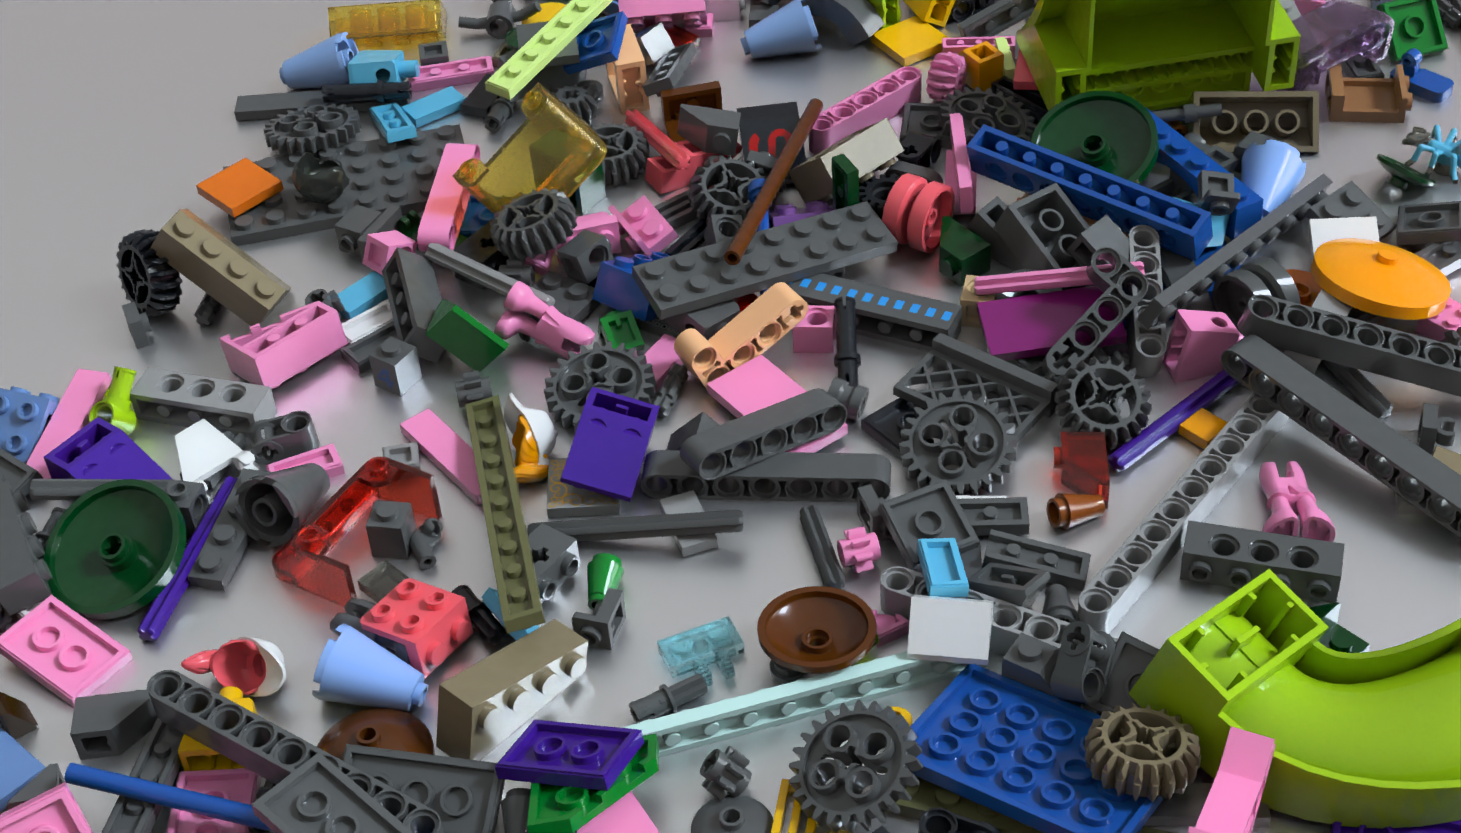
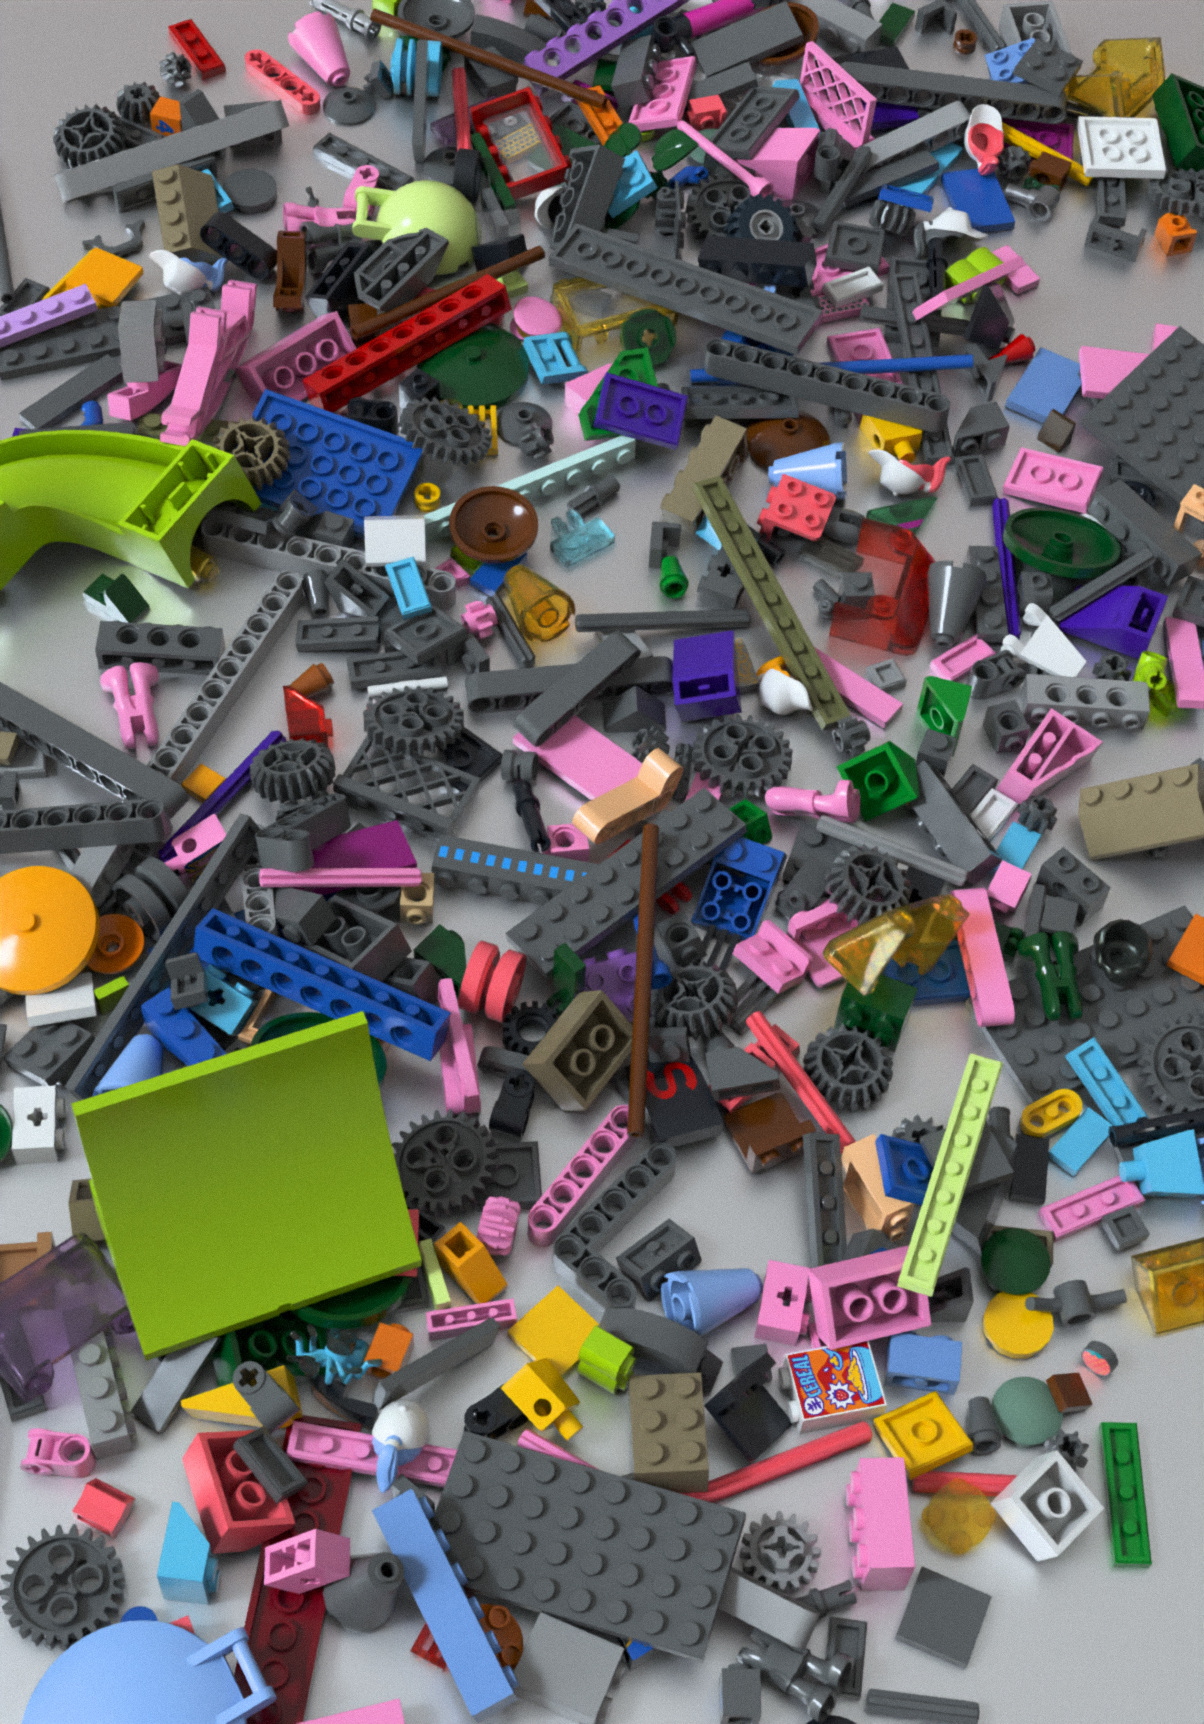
camera: 160 degrees right, 15 degrees up
none -> white brick [12,1085,66,1165]
none -> lime tile [94,976,129,1016]
none -> clear yellow cone [503,565,576,642]
none -> dark grey beam [552,1142,677,1313]
none -> dark grey bracket [616,1218,702,1300]
none -> dark grey gear [631,726,670,763]
none -> bright pink brick [754,1260,812,1346]
none -> clear green tile [866,496,937,540]
none -> green slope [916,676,972,757]
none -> dark grey tile [954,454,998,507]
none -> dark grey brick [983,700,1030,754]
none -> dark green piece [1017,931,1083,1021]
none -> yellow plate [1019,1089,1083,1138]
none -> dark grey brick [1035,847,1111,925]
none -> dark grey gear [1092,653,1132,681]

